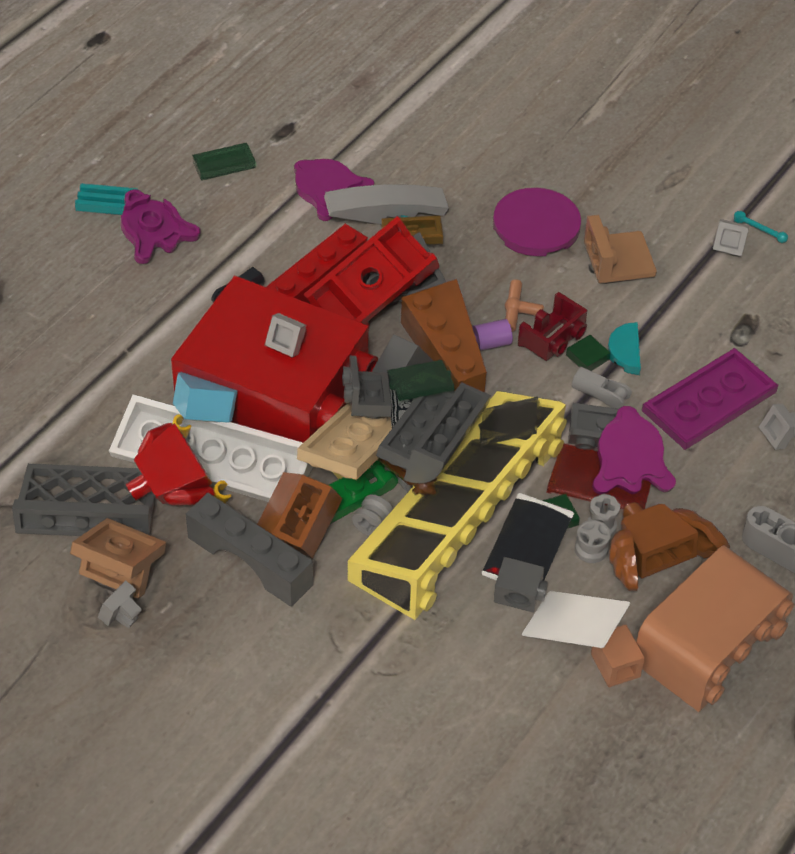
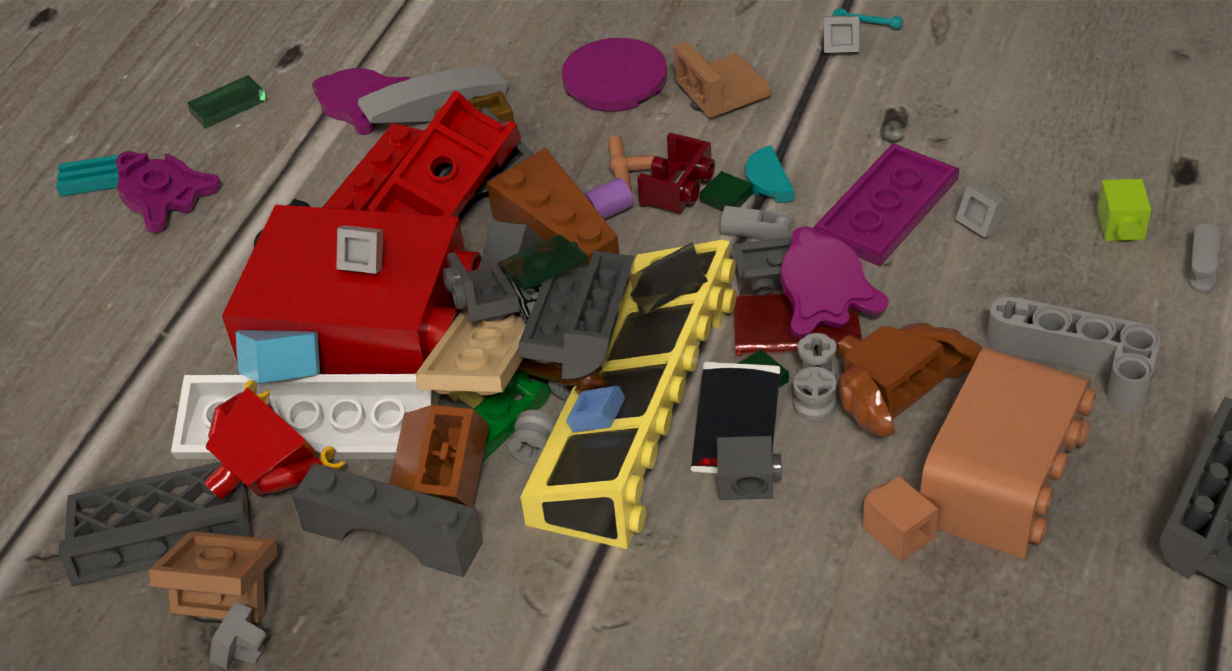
camera: 10 degrees left, 5 degrees down
white sticker [522,591,630,648] -> none
none -> medium blue tile [566,386,625,433]

